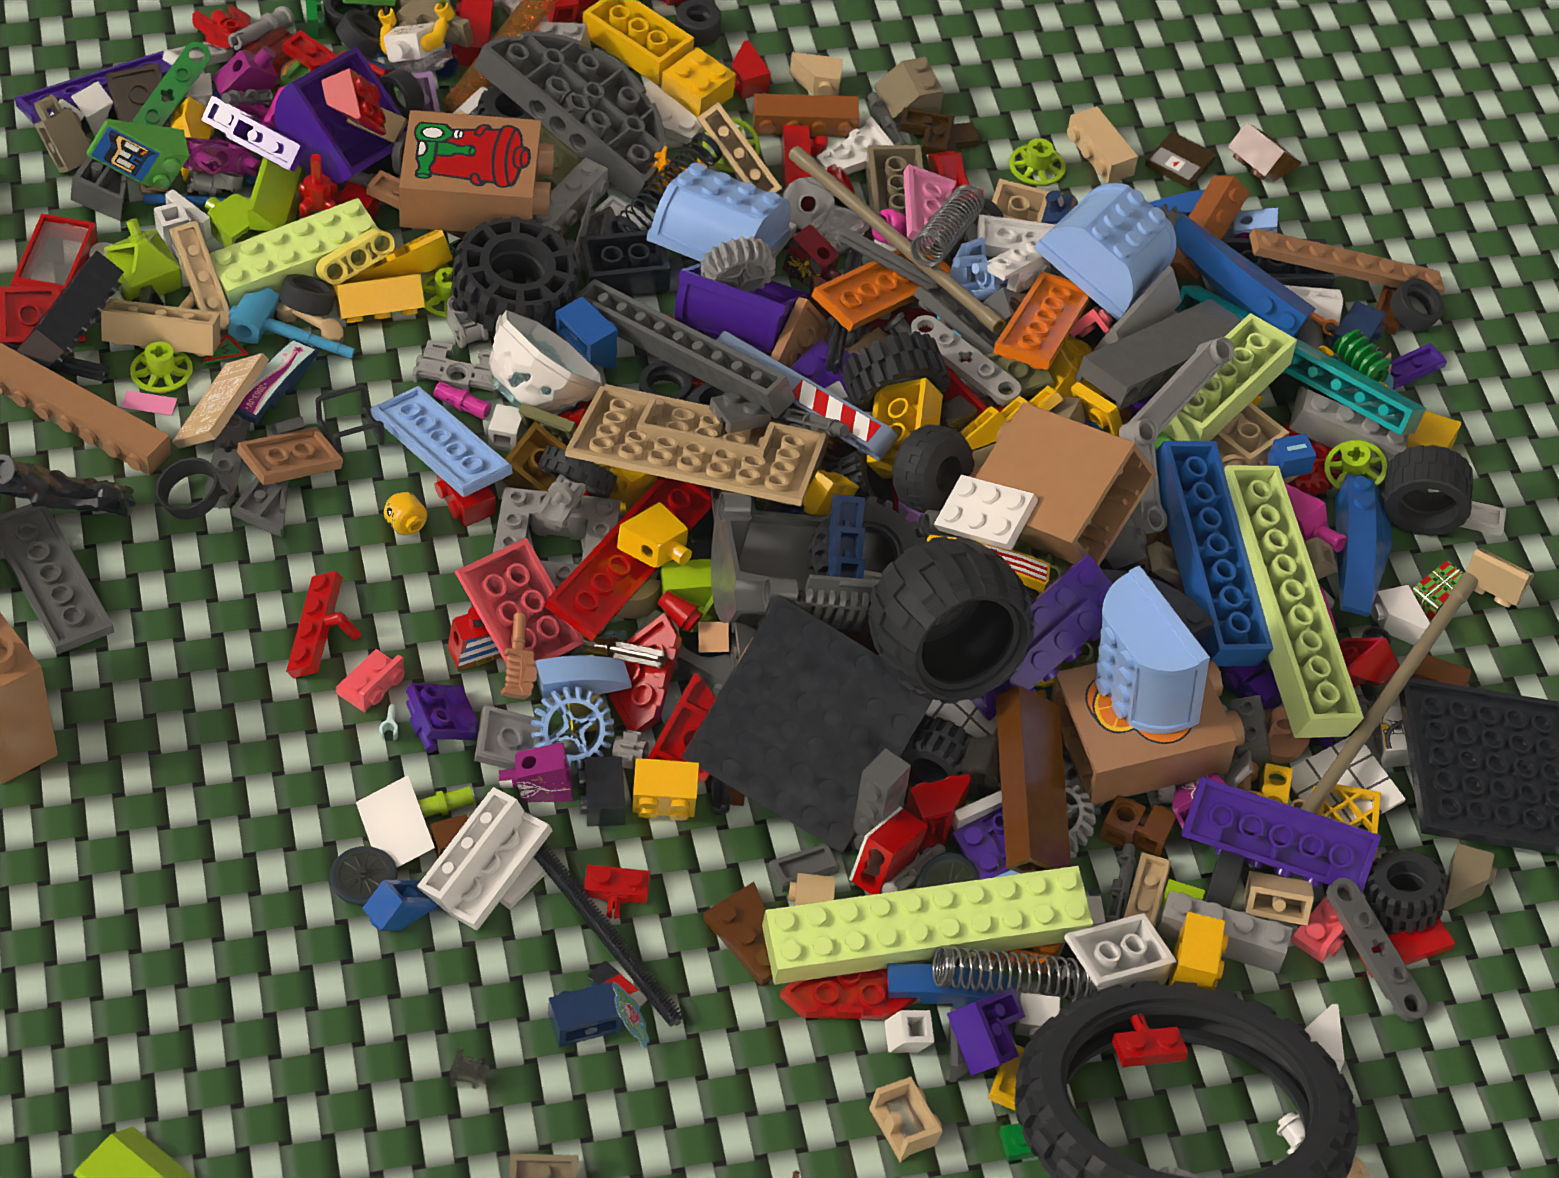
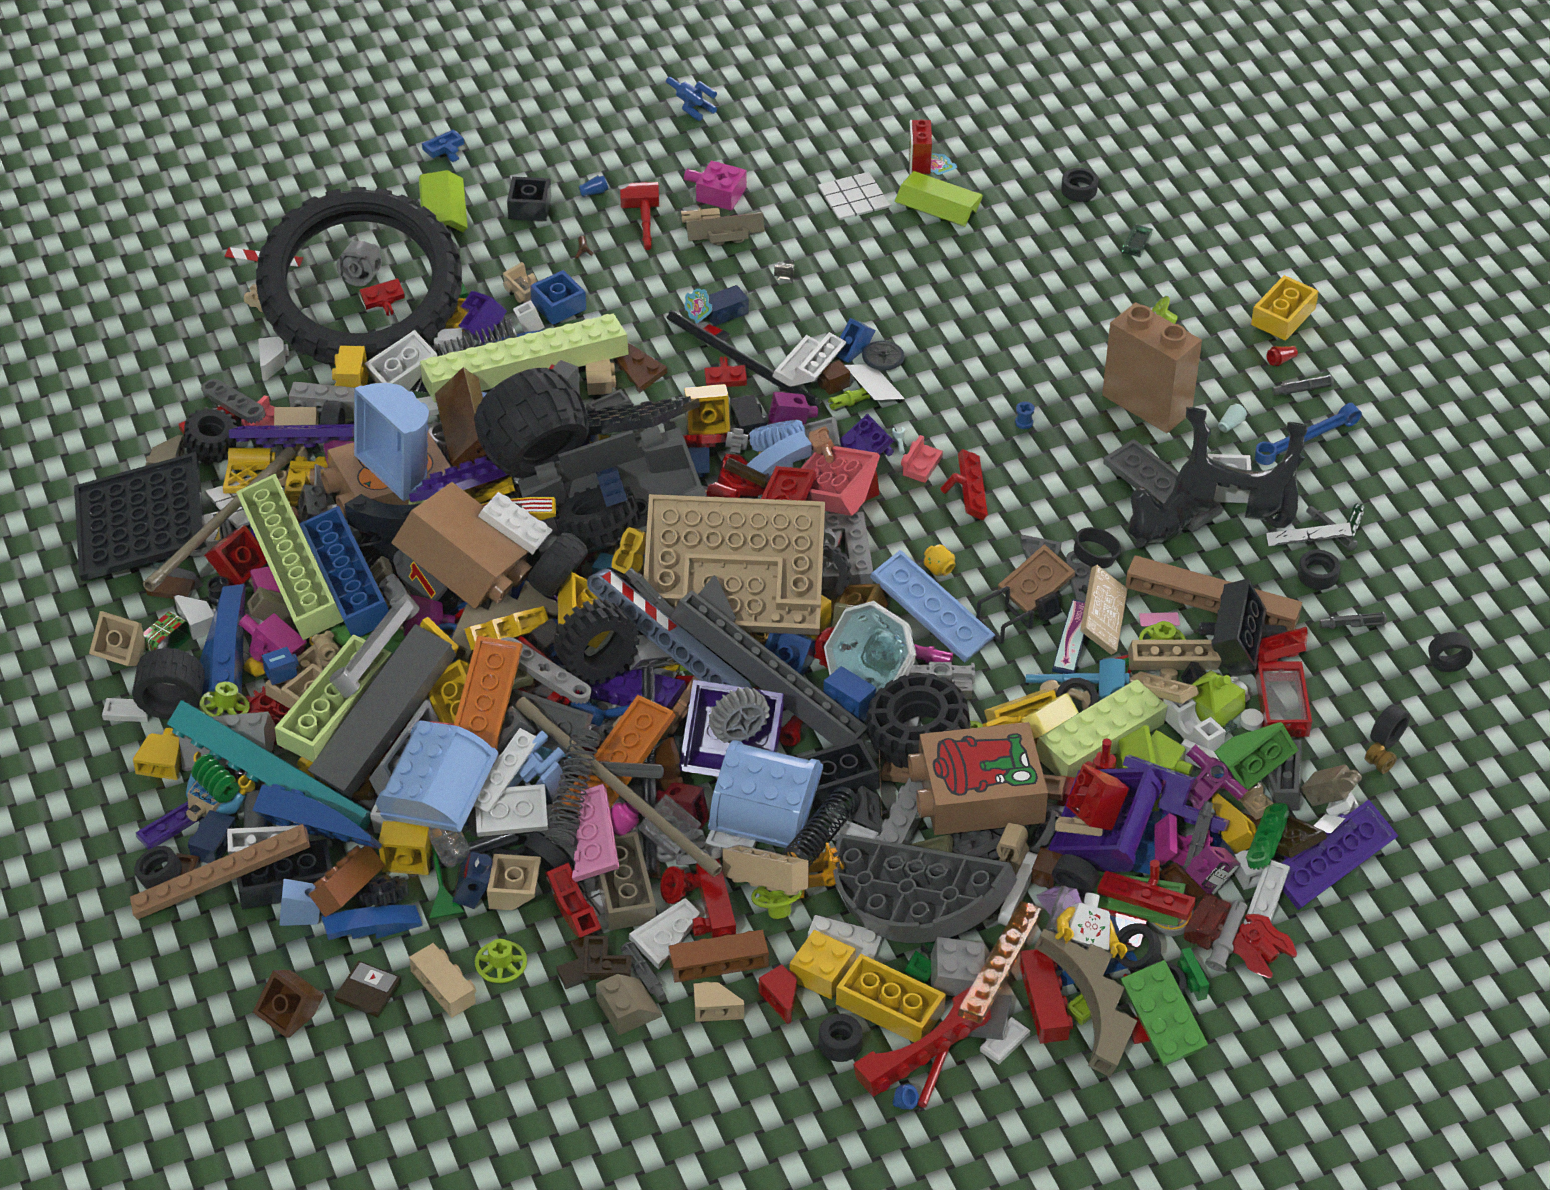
camera: 175 degrees right, 5 degrees down
orange hand [1310,312,1339,336] -> none
none -> blue brick [530,270,586,325]
none -> blue bush [1015,402,1035,429]

